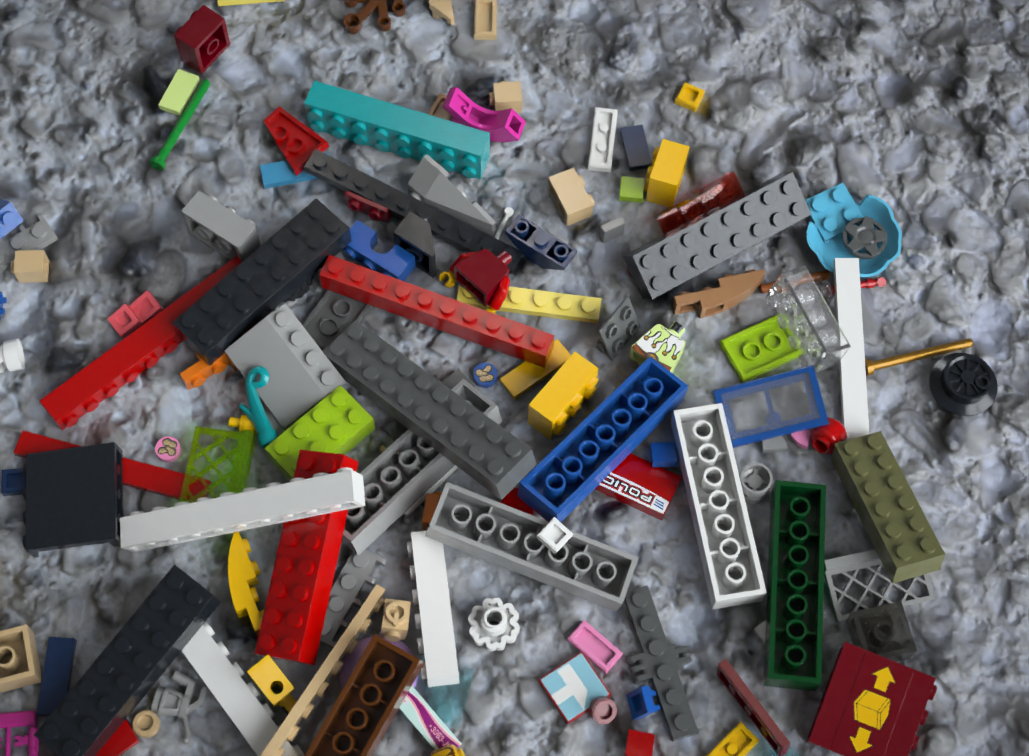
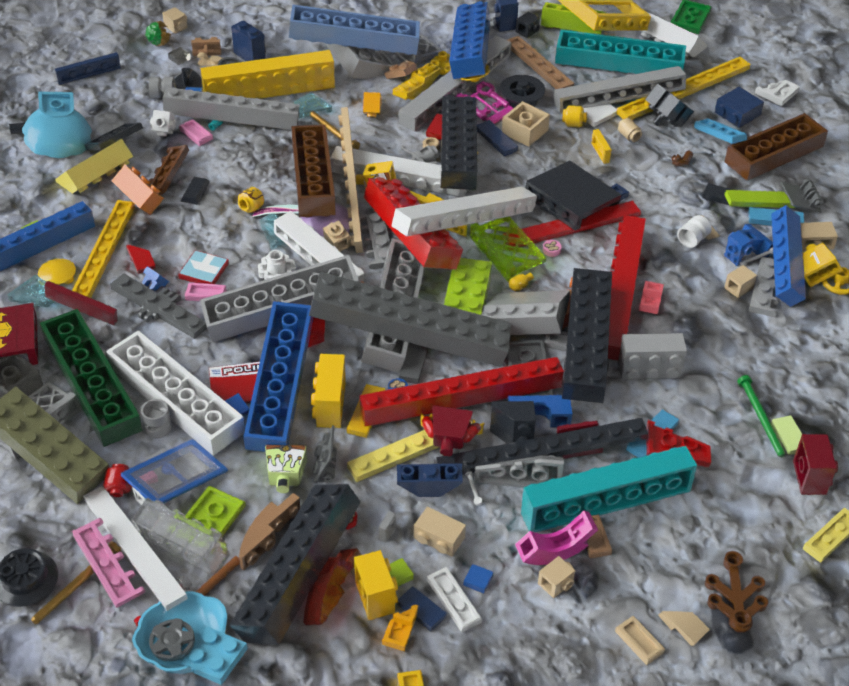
camera: 145 degrees right, 20 degrees down
teal plant [239,366,278,448] -> none
white tile [536,517,573,554] -> none
tile [589,696,617,724] -> none
none -> bright pink hinge [72,518,145,608]
none -> light orange slope [382,604,418,652]
none -> blue tile [463,564,493,594]

